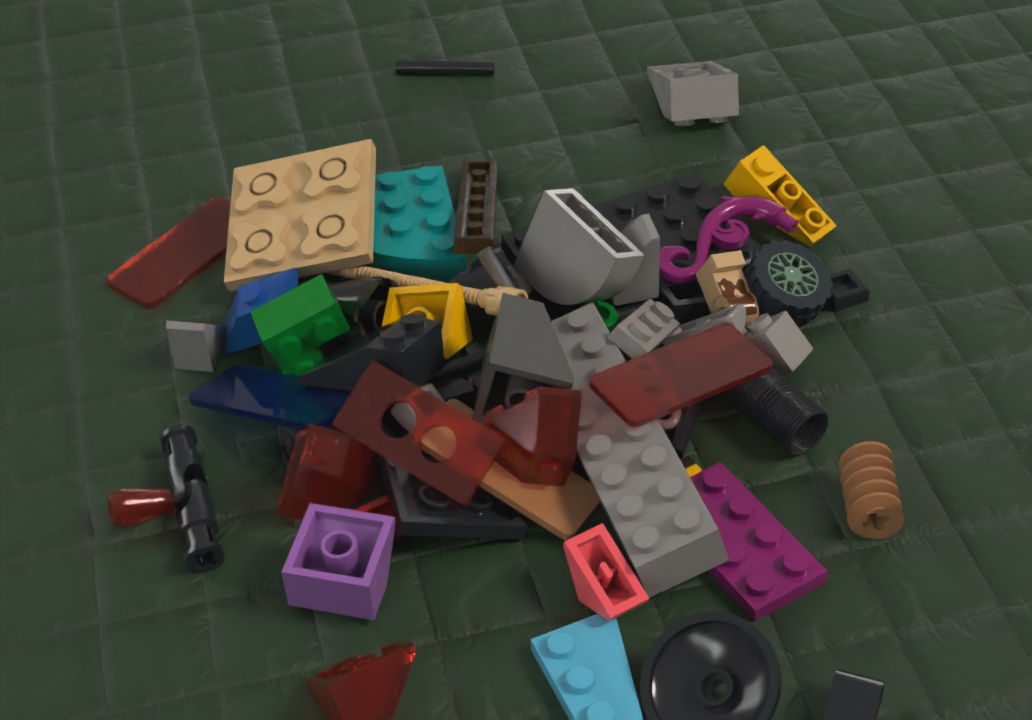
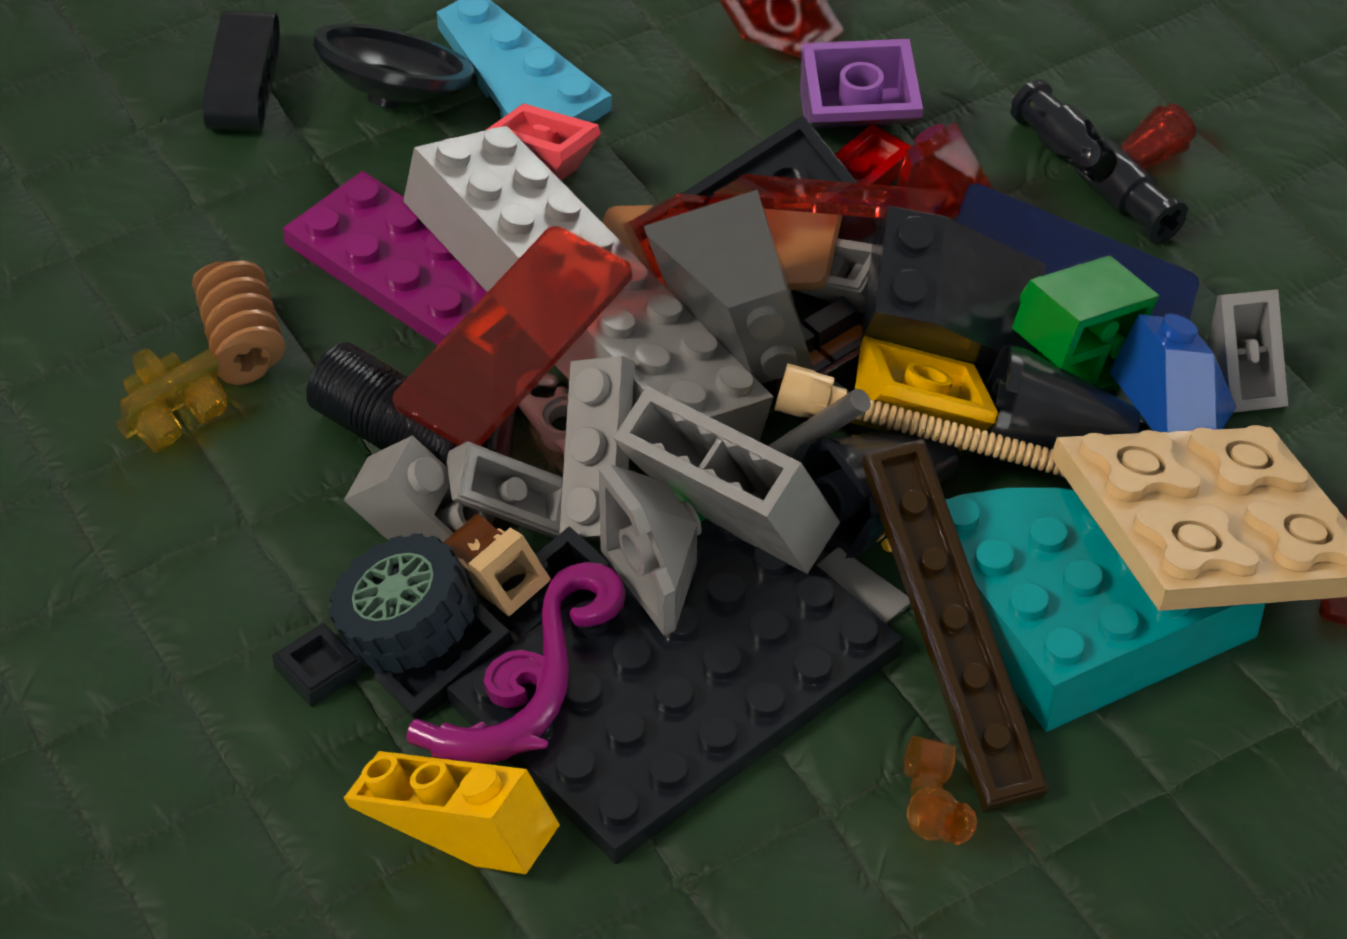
camera: 160 degrees right, 5 degrees up
none -> clear yellow hips [116,348,228,452]
none -> clear orange piece [904,736,977,844]

